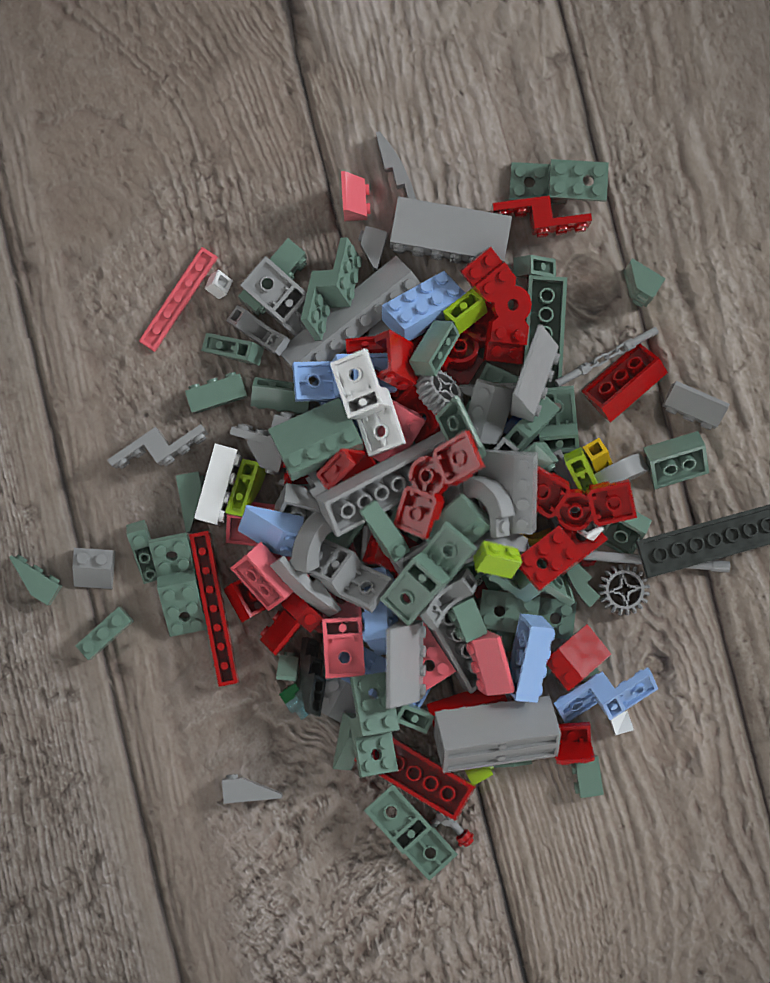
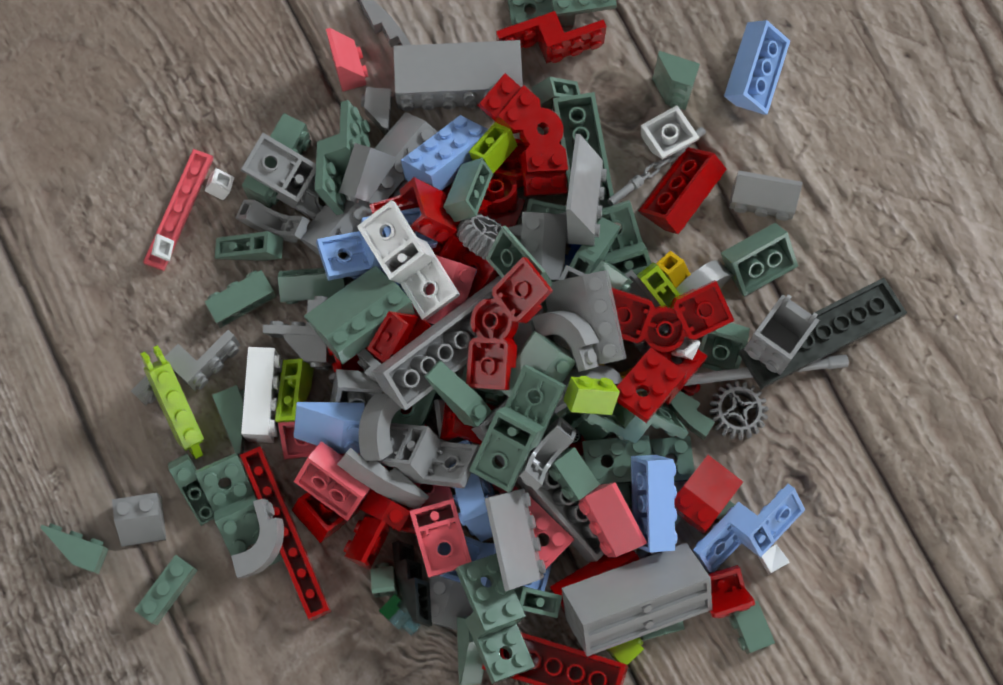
camera: 15 degrees left, 10 degrees down
none -> lime hinge [140,345,204,459]
none -> white slope [151,234,174,261]
none -> light grey arch [231,499,284,578]
none -> light grey slope [339,143,397,203]
none -> white slope [641,105,699,160]
none -> light blue slope [724,20,790,115]
none -> light grey container [744,294,820,375]

